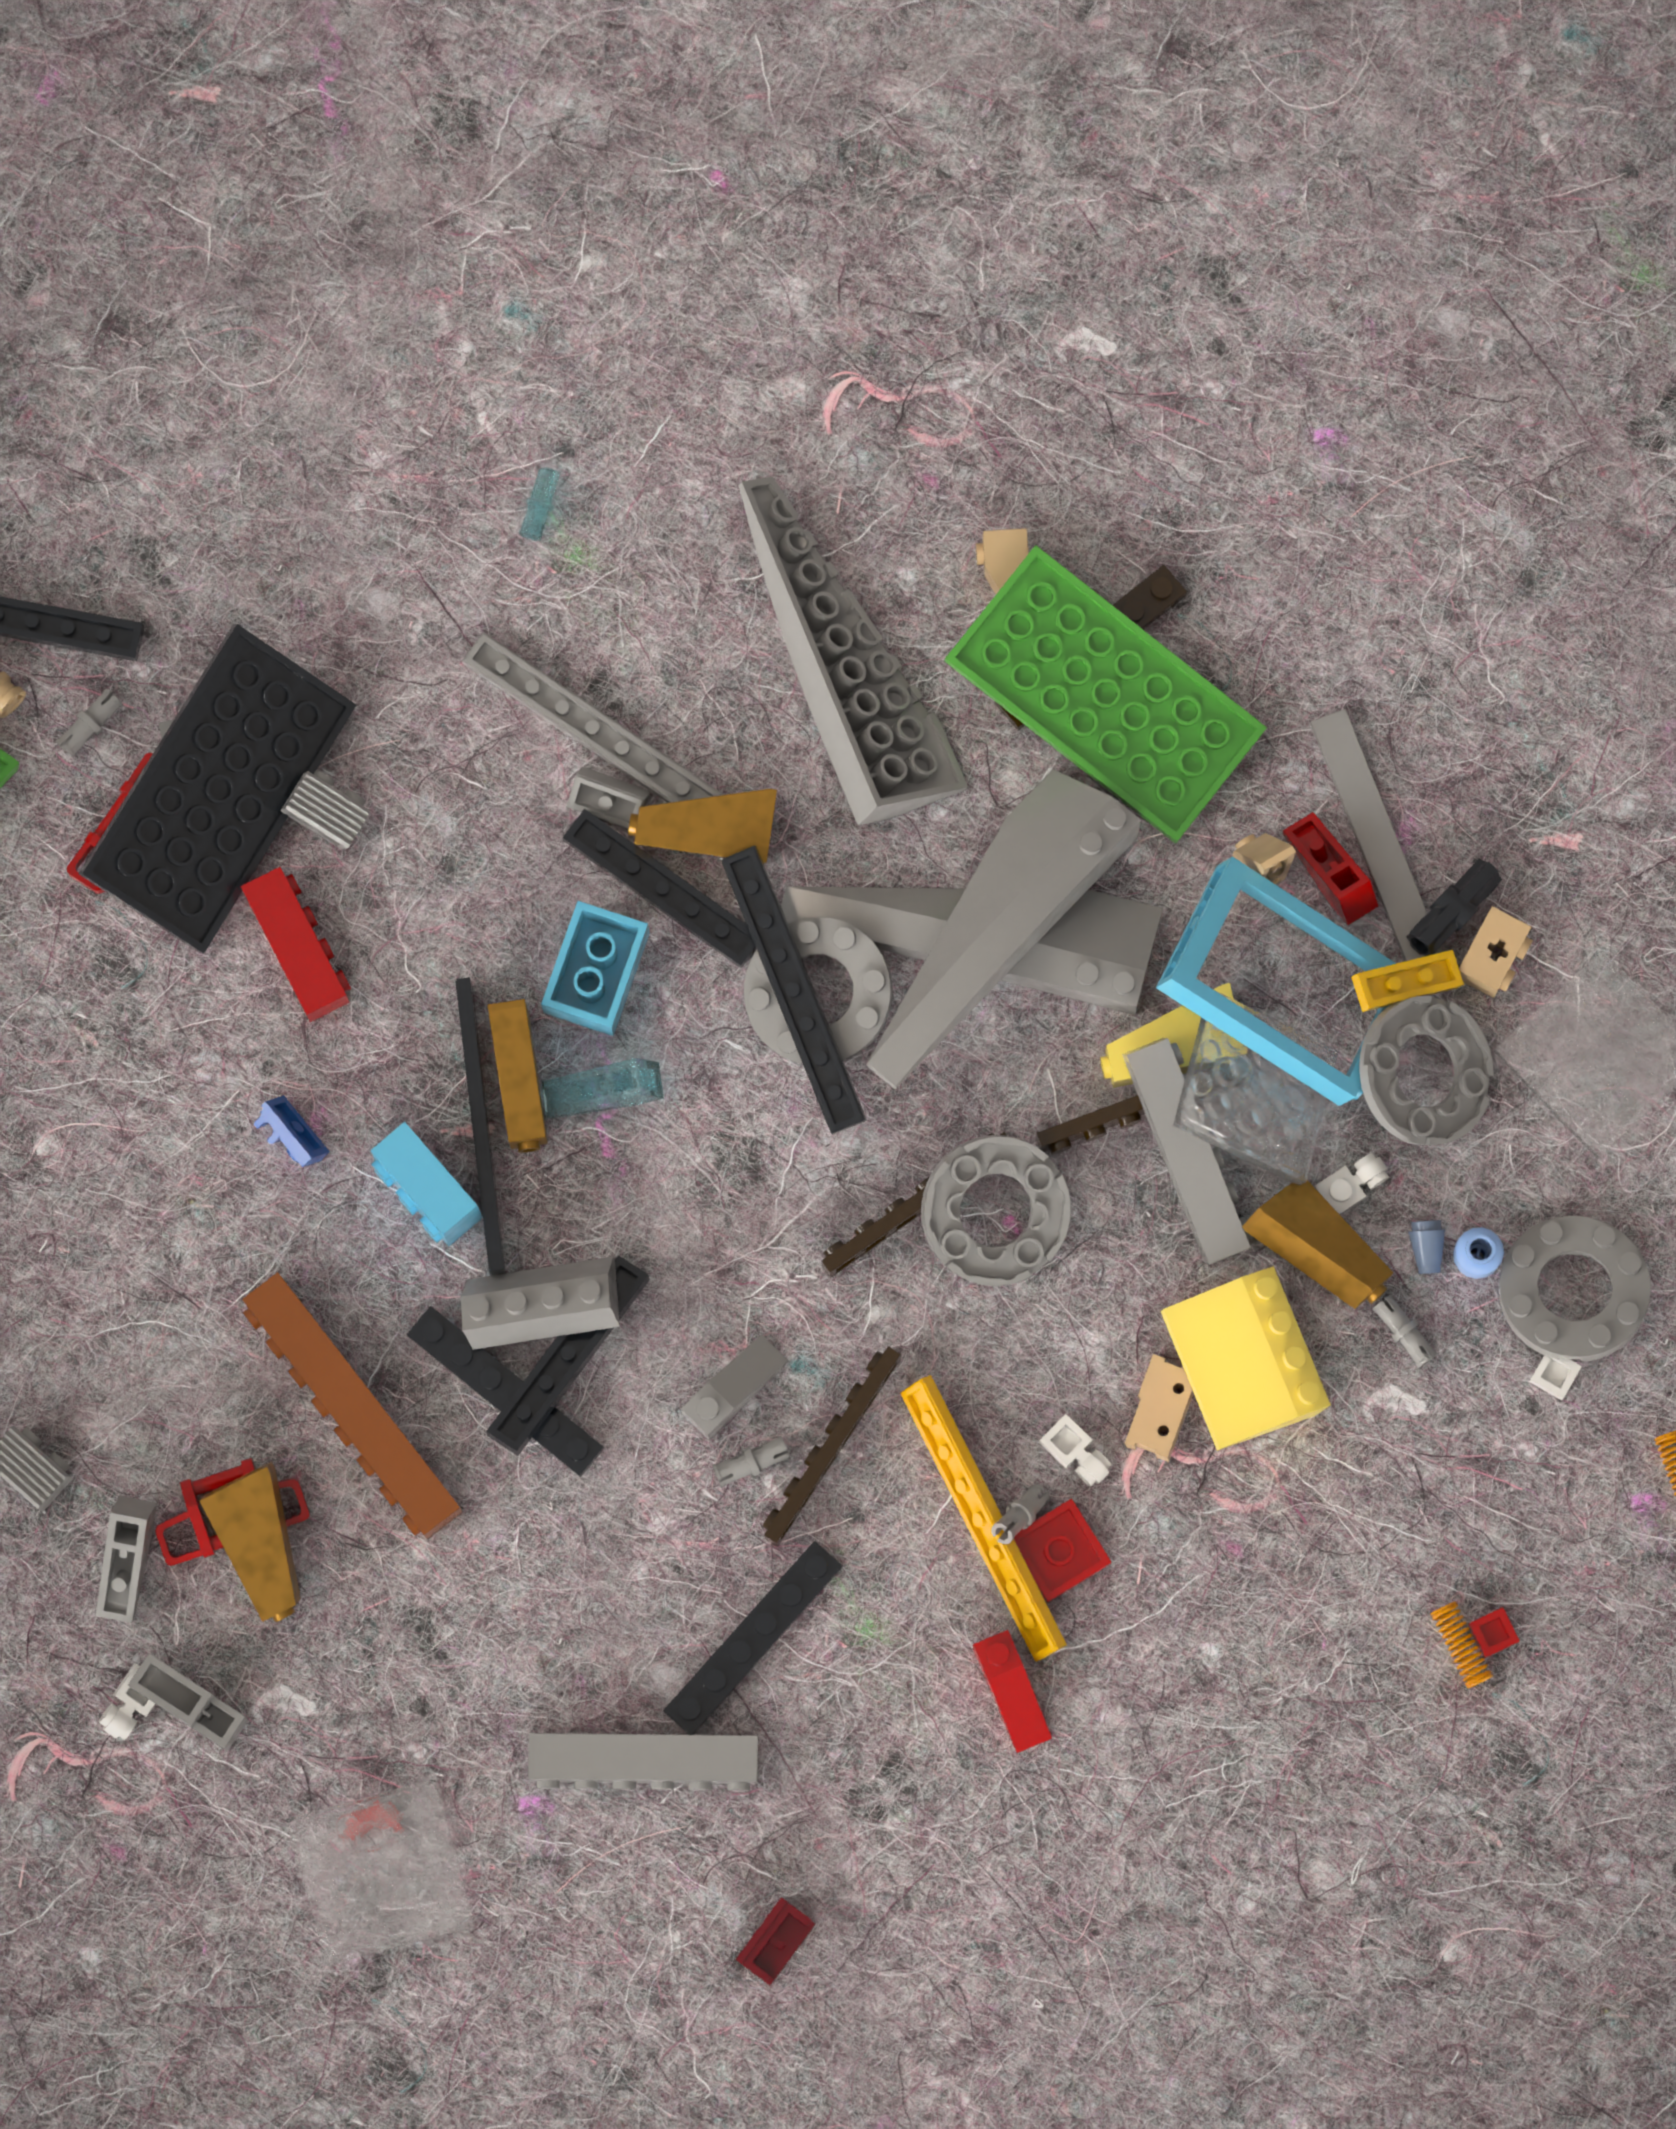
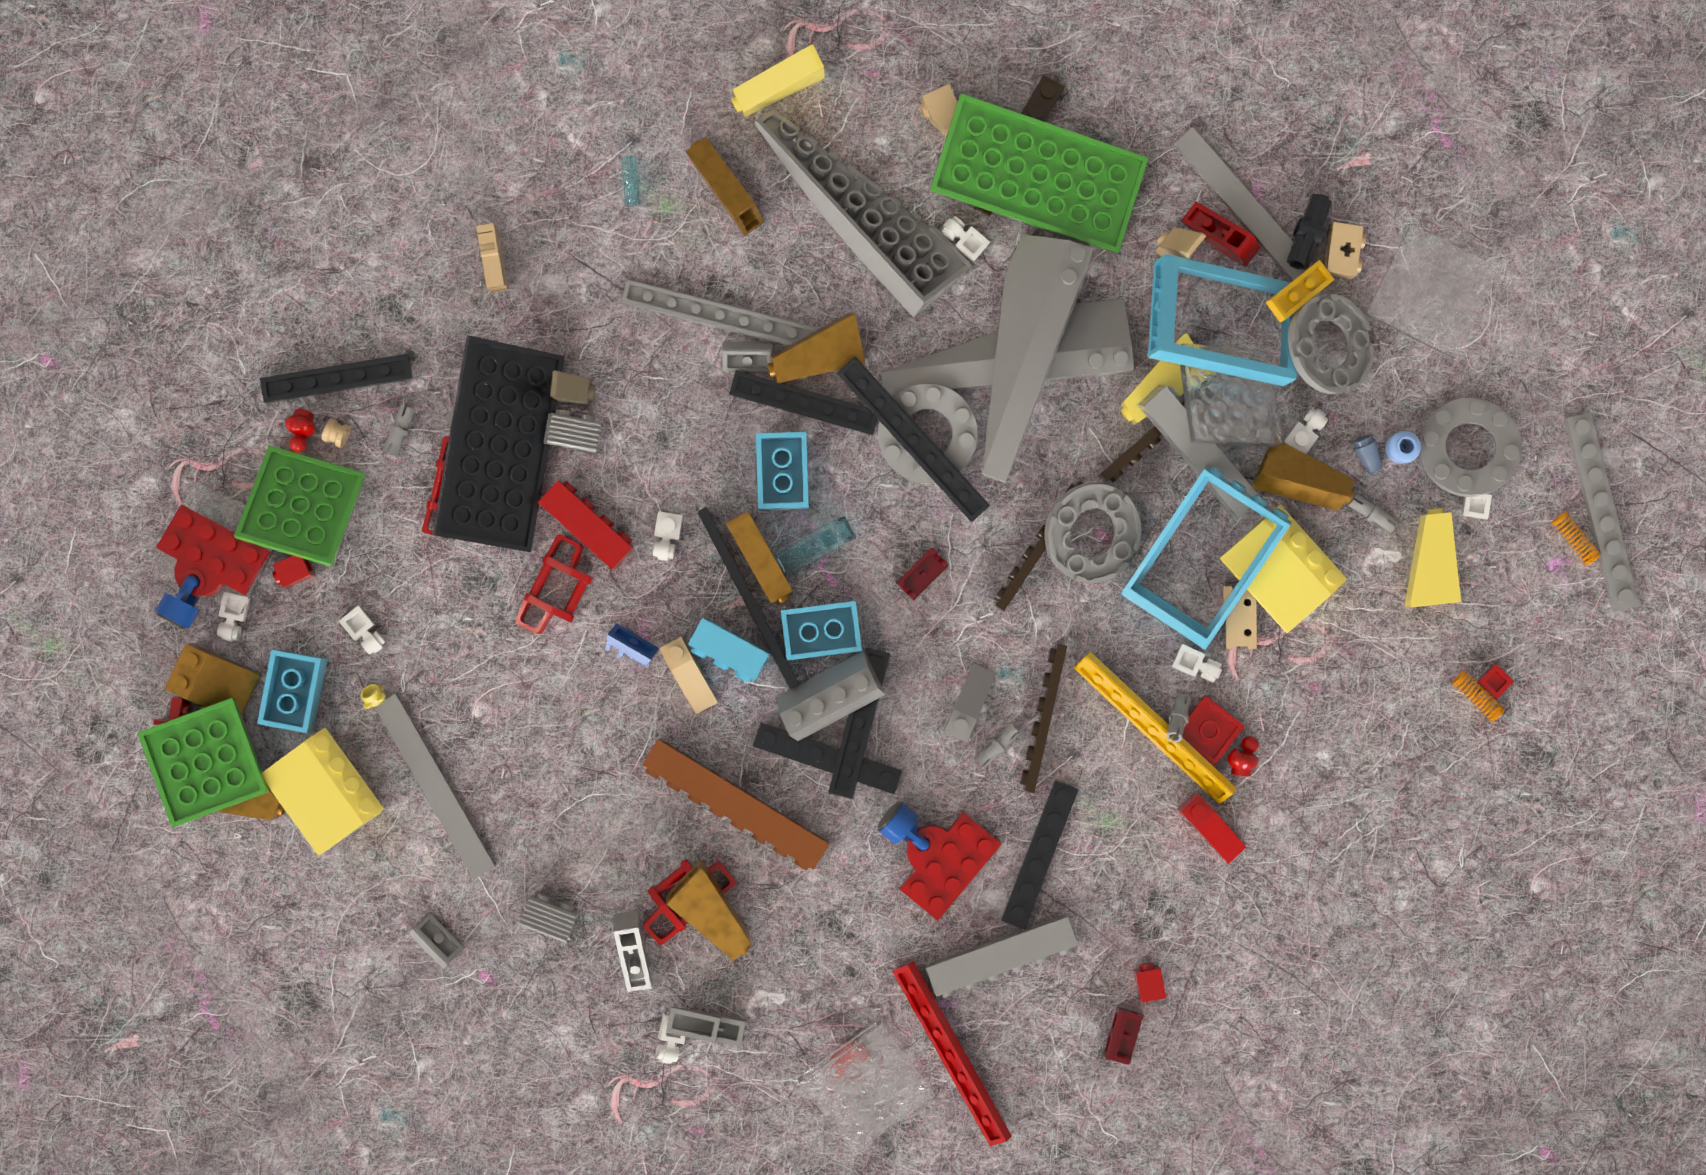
camera: 20 degrees left, 10 degrees up
none -> tan piece [476,223,508,292]
none -> red bar [515,534,593,634]
none -> dark tan slope [550,371,595,406]
none -> white plate [653,511,683,561]
none -> tan slope [659,637,718,714]
none -> pearl gold slope [685,137,764,237]
none -> light yellow slope [731,44,825,117]
none -> medium azure brick [781,601,862,661]
none -> red plate [877,802,1002,921]
none -> red plate [892,961,1012,1146]
none -> dark red hinge [896,548,949,601]
none -> white plate [941,216,990,262]
none -> medium azure window [1121,466,1291,650]
none -> red brick [1133,962,1166,1003]
none -> red animal [1227,736,1260,777]
none -> light yellow slope [1405,508,1461,607]

